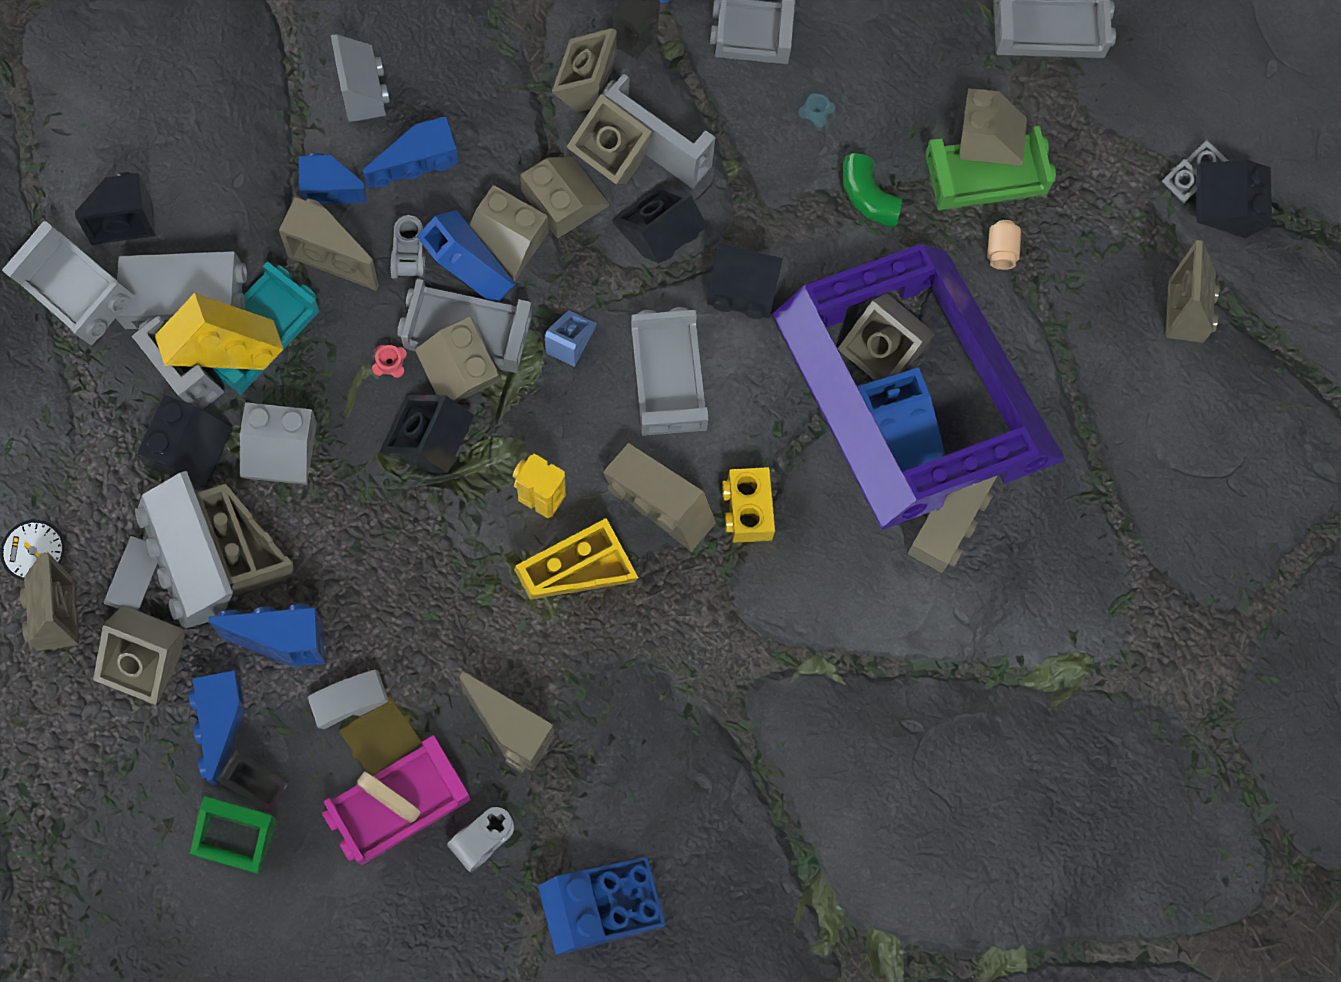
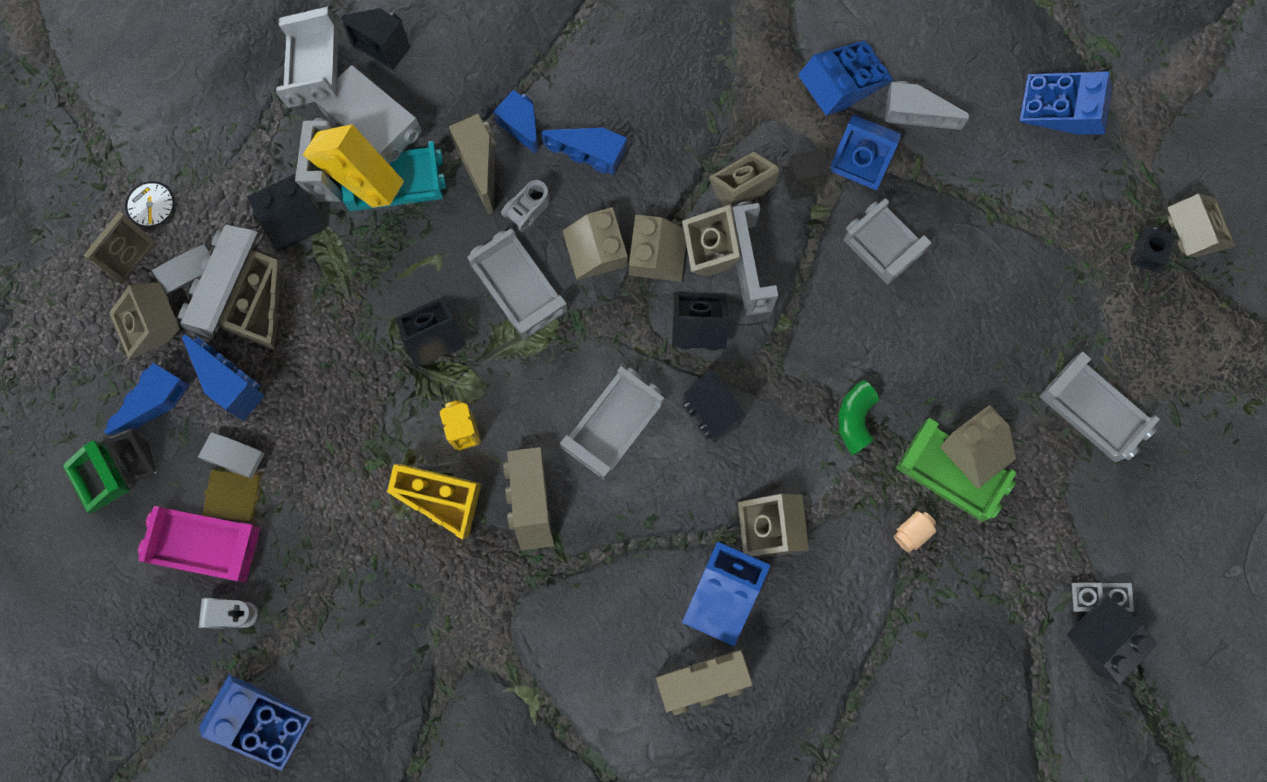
camera: 50 degrees right, 5 degrees up
light grey slope [240,403,317,485] -> none
light grey slope [331,34,390,122] -> none
tan tile [357,771,421,823] -> none
coral plate [372,345,407,378] -> none
dark tan slope [415,316,502,403] -> none
blue slope [417,210,516,302] -> none
dark tan slope [459,671,554,773] -> none
medium blue slope [545,310,597,367] -> none
yellow brick [722,467,775,543] -> none
dark purple slope [773,244,1064,530] -> none
clear light blue plate [798,93,835,127] -> none
dark tan slope [1166,240,1219,343] -> none

